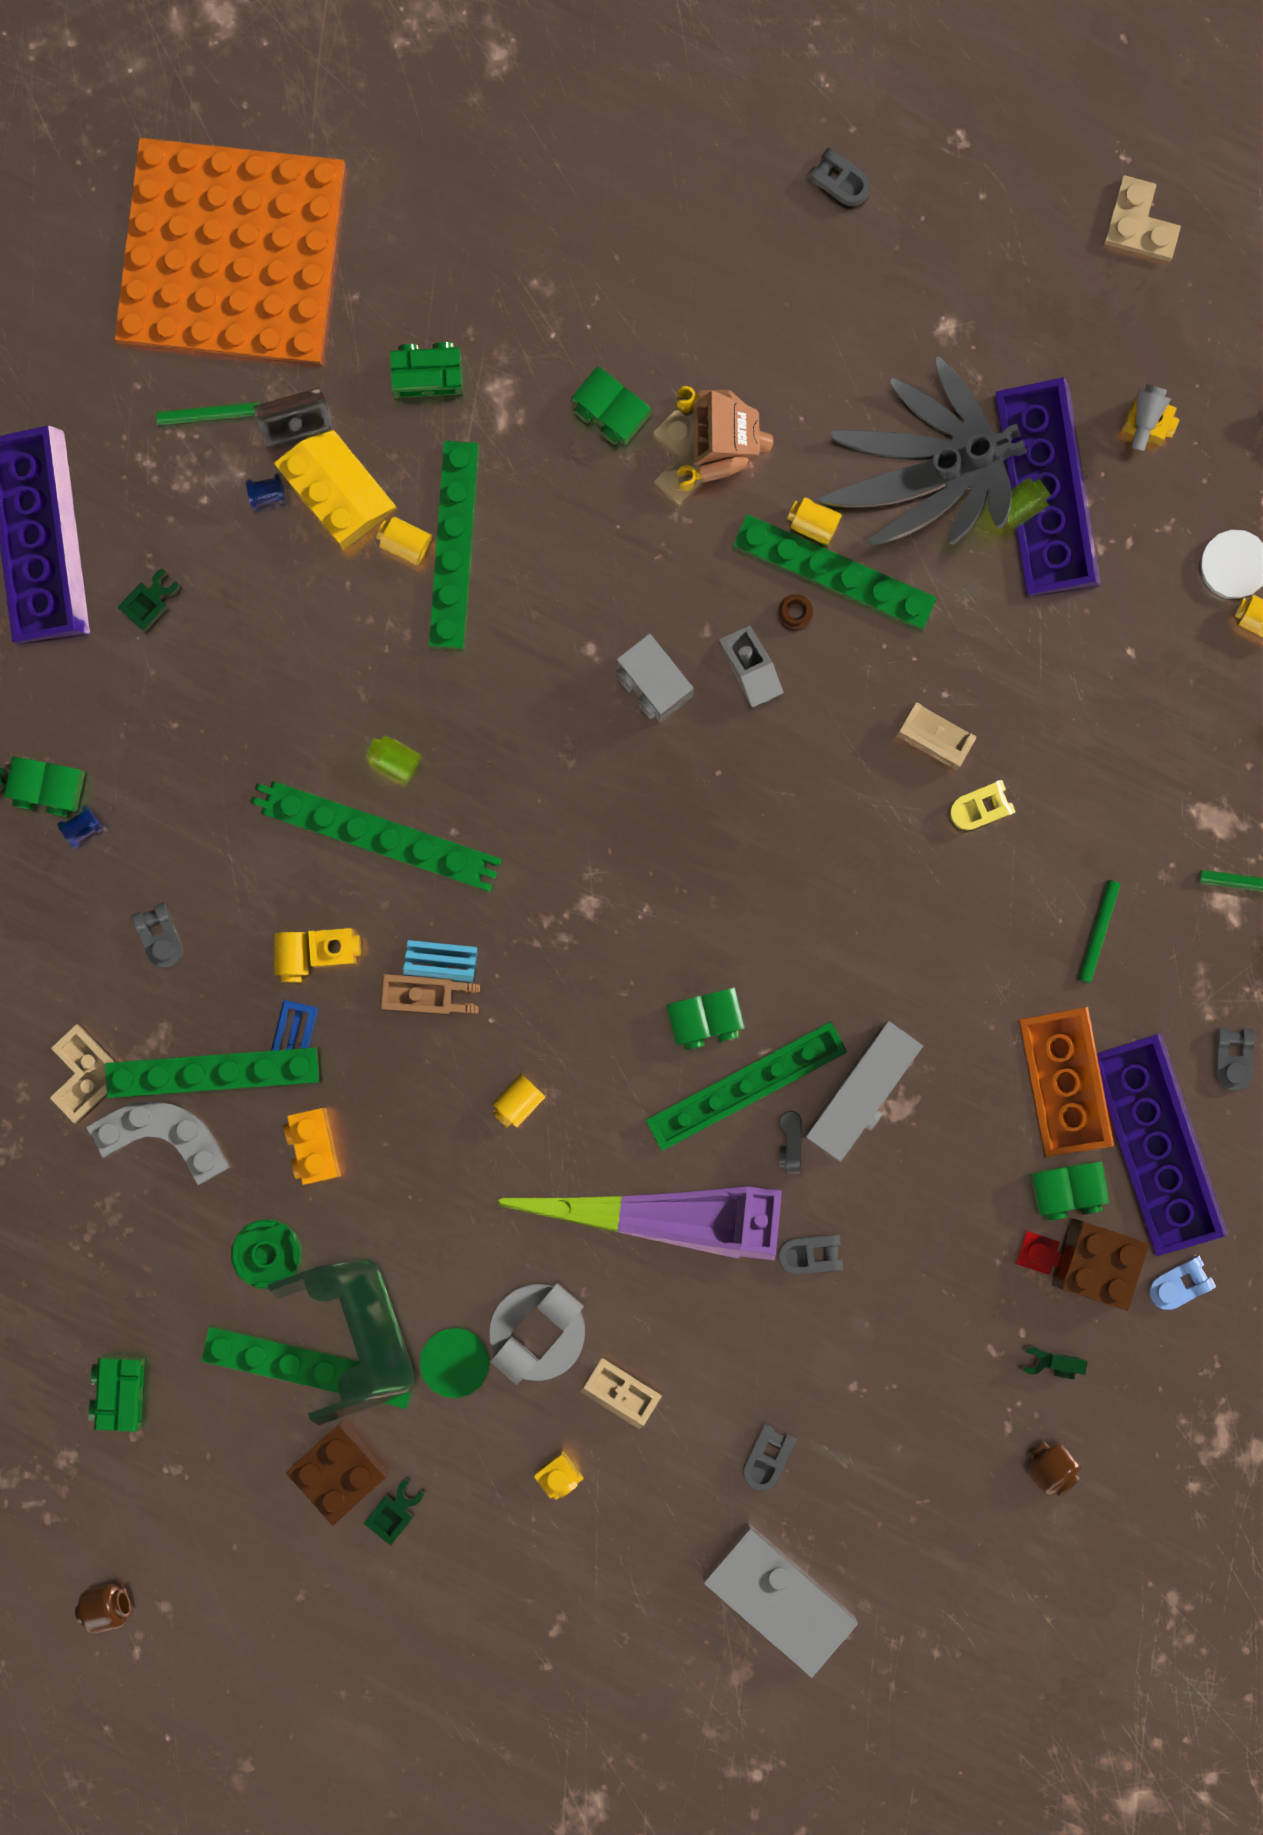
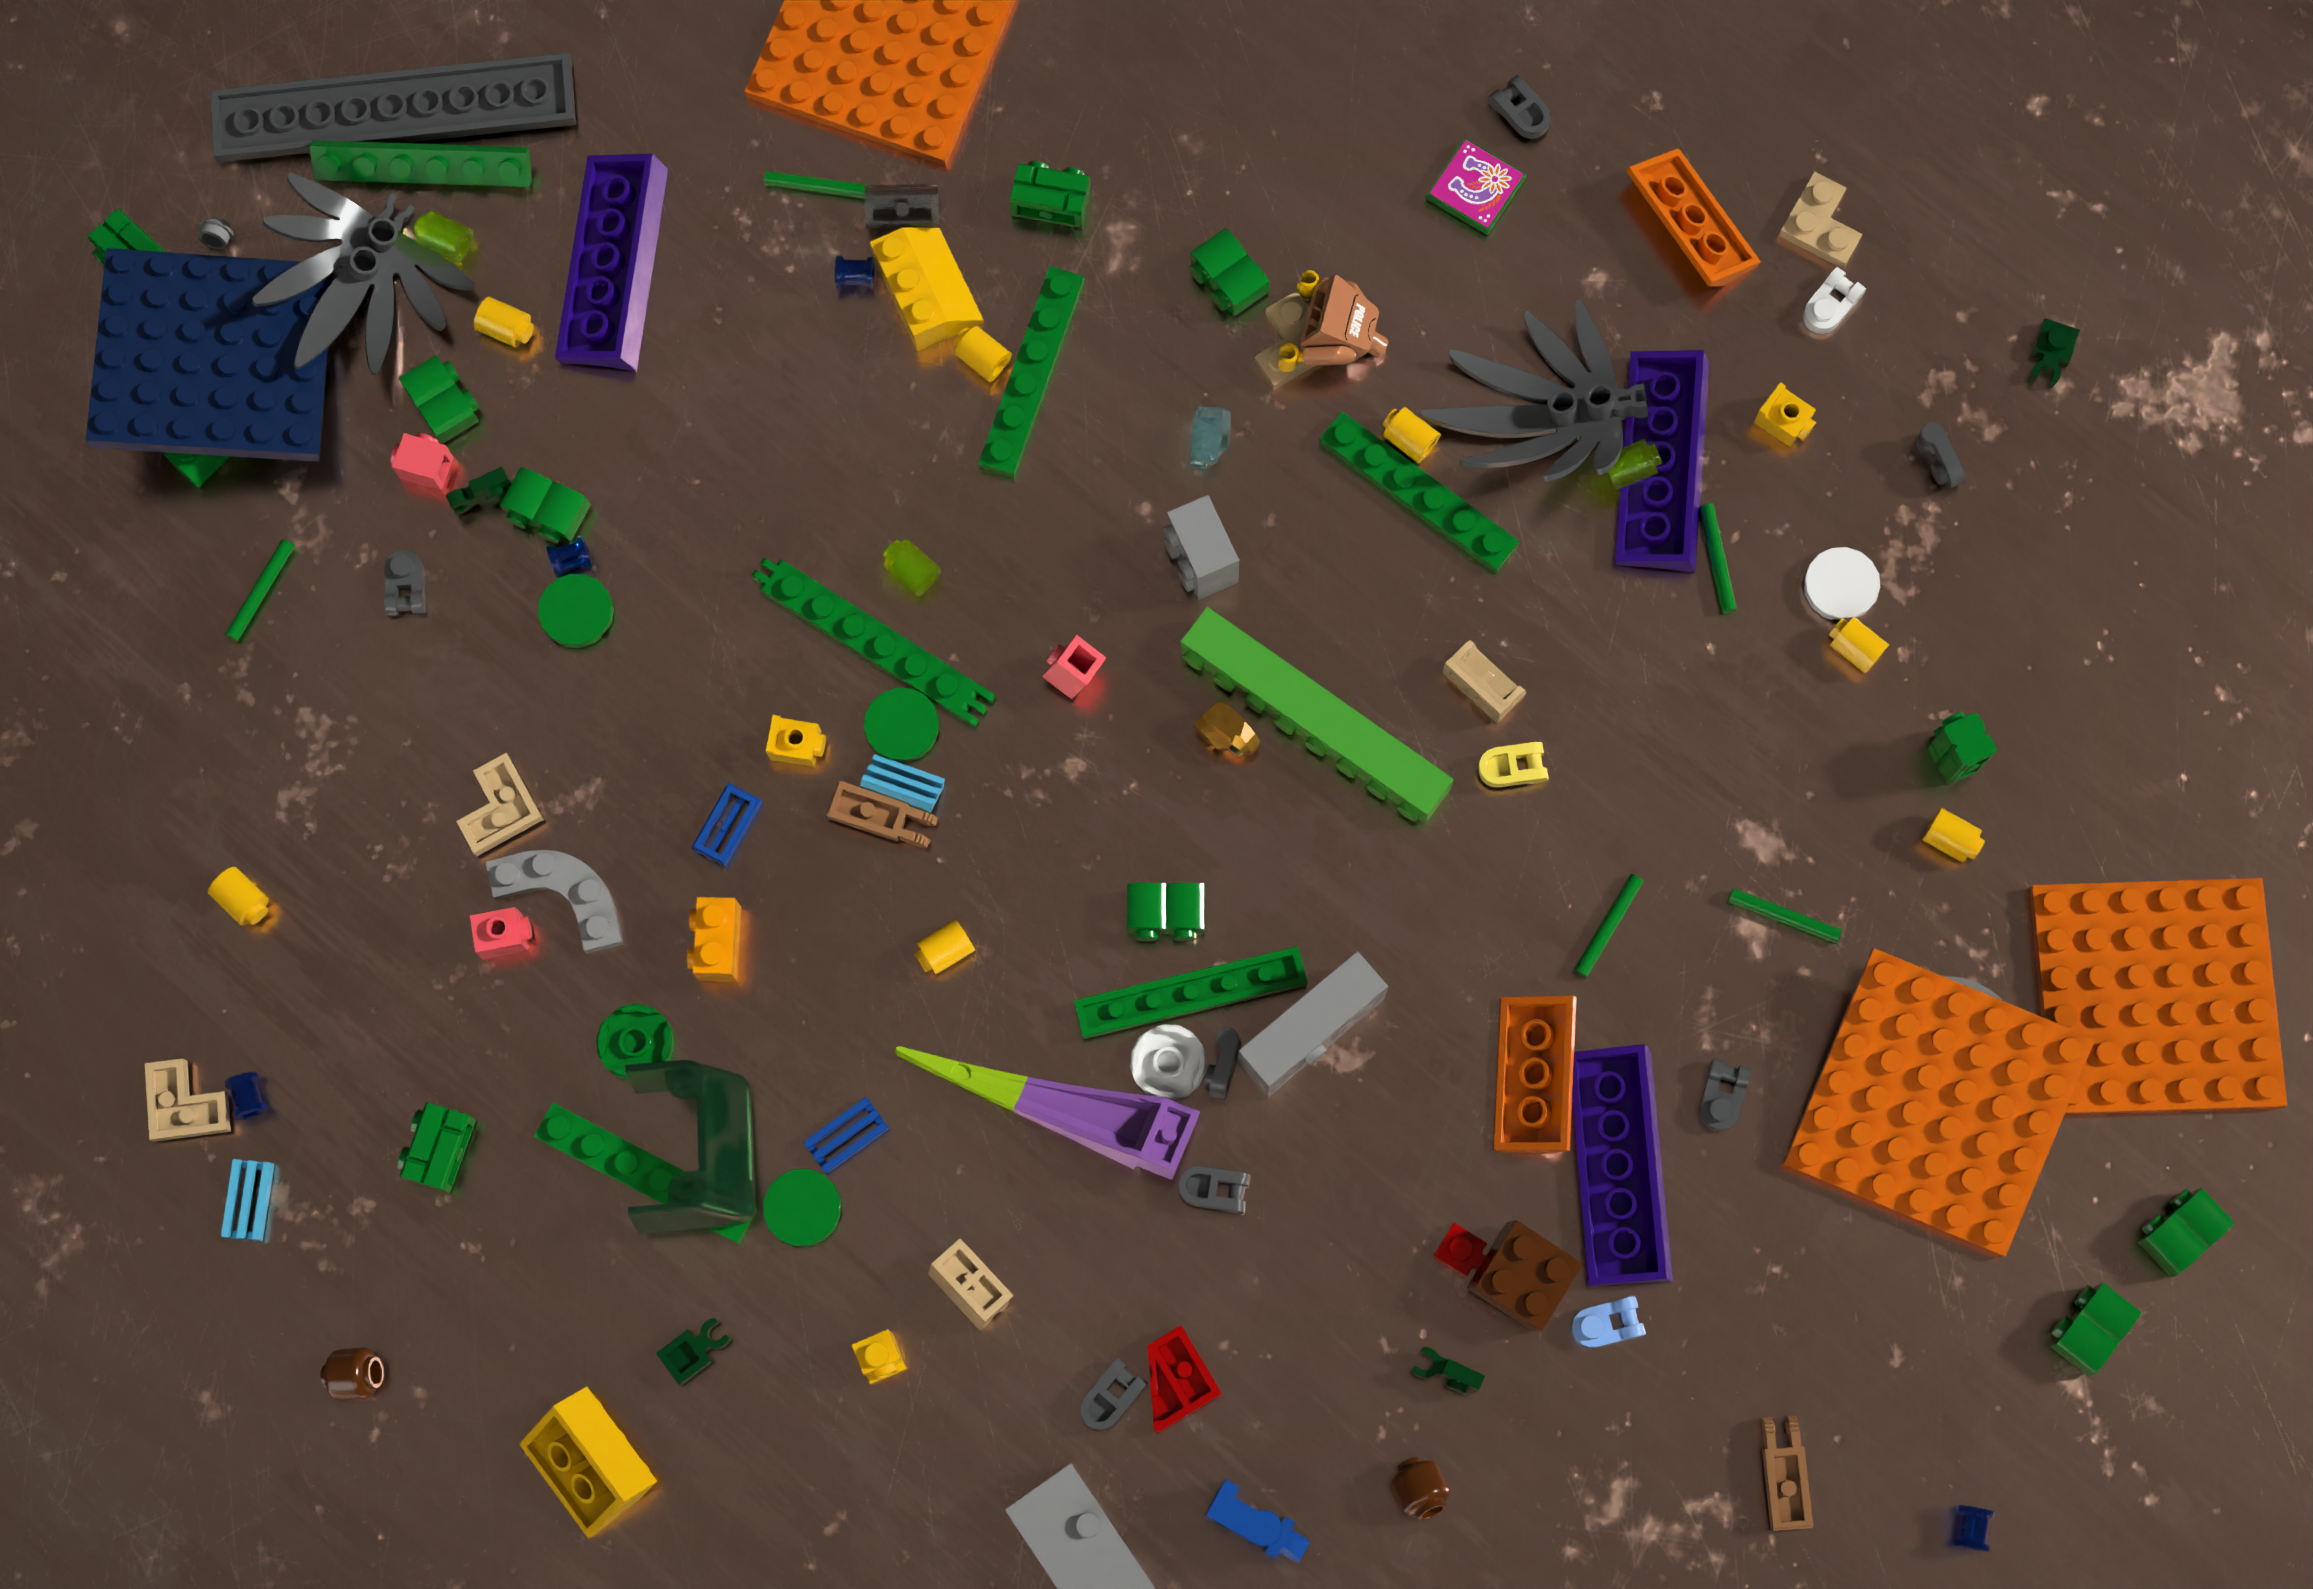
camera: 15 degrees right, 10 degrees down
green plate [105,1047,320,1098] -> none
dark green plate [117,569,180,633] -> none
dark grey plate [131,902,183,968] -> none
yellow brick [274,932,309,983] -> none
reddish brown brick [286,1421,389,1526] -> none
light grey piece [490,1283,585,1385] -> none
light grey slope [718,625,784,707] -> none
reddish brown plate [778,594,813,629] -> none
green brick [1030,1161,1110,1221] -> none
light grey cone [1131,384,1171,451] -> none
none -> coral brick [470,907,532,960]
none -> yellow slope [519,1387,657,1539]
none -> green tile [538,574,614,648]
none -> blue tile [803,1097,890,1175]
none -> green tile [864,687,940,763]
none -> coral brick [1042,635,1106,699]
none -> white tile [1130,1024,1207,1101]
none -> red wing [1147,1325,1222,1434]
none -> bright green brick [1181,607,1454,823]
none -> clear light blue rock [1190,407,1231,471]
none -> pearl gold rock [1194,700,1260,757]
none -> blue hips [1204,1479,1310,1563]
none -> tile [1426,138,1527,236]
none -> orange slope [1626,148,1761,286]
none -> green bar [1699,503,1737,614]
none -> white plate [1803,267,1867,334]

